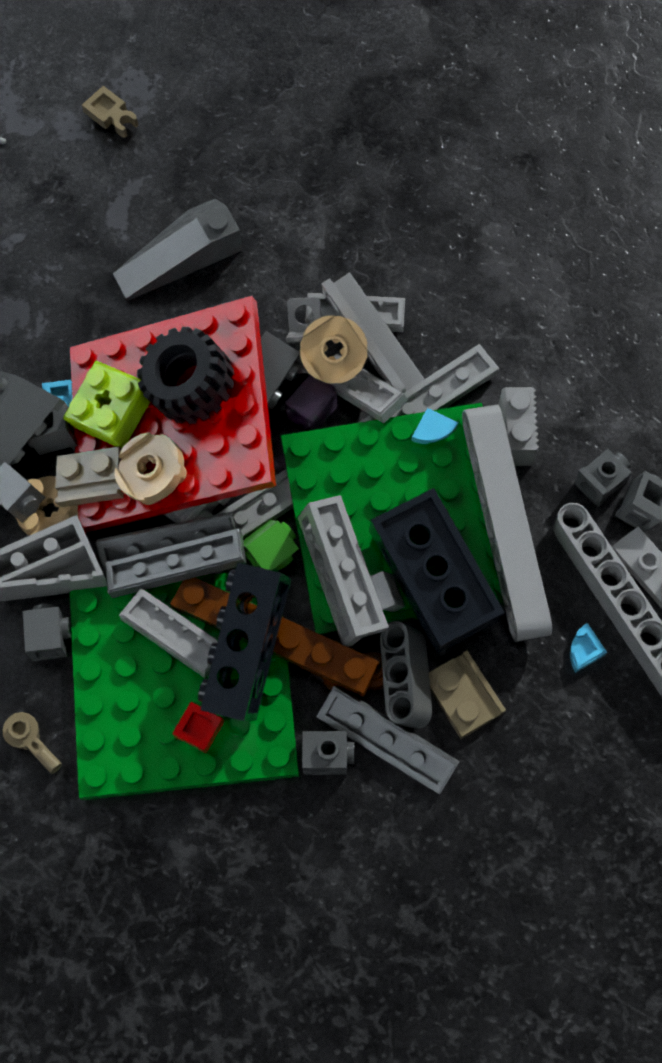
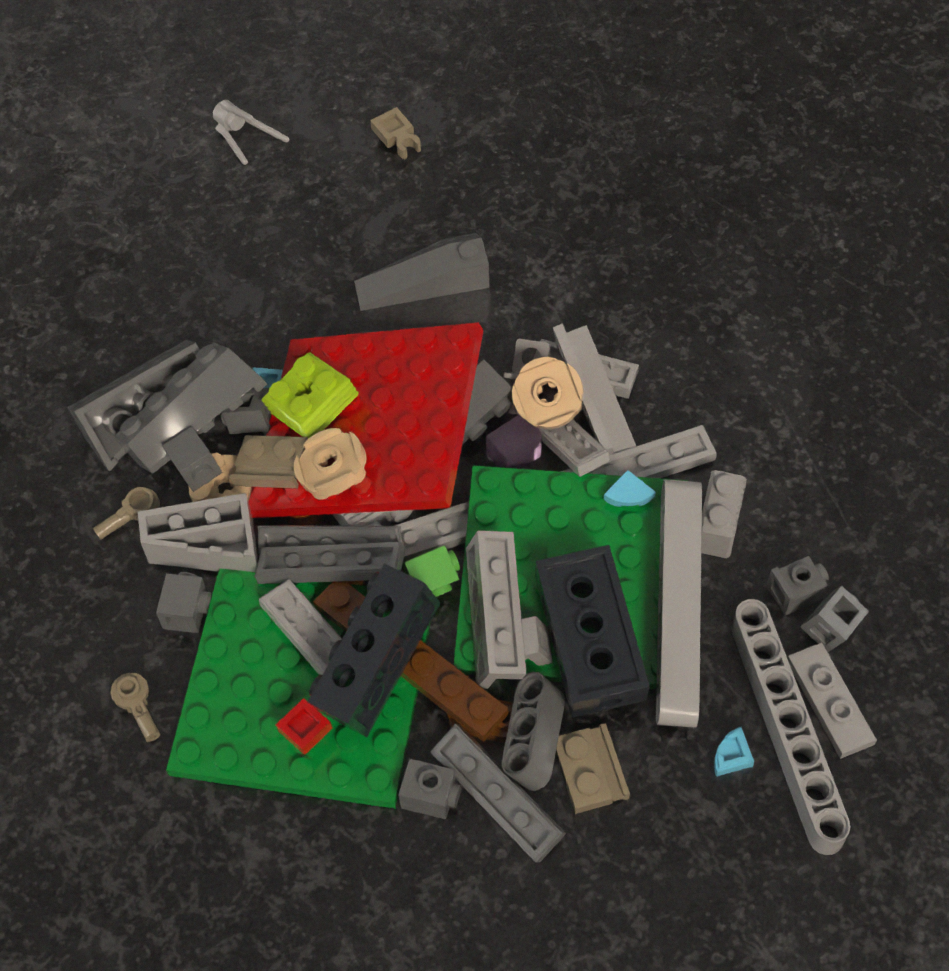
camera: 15 degrees right, 10 degrees down
black tyre [137,327,235,424] -> none

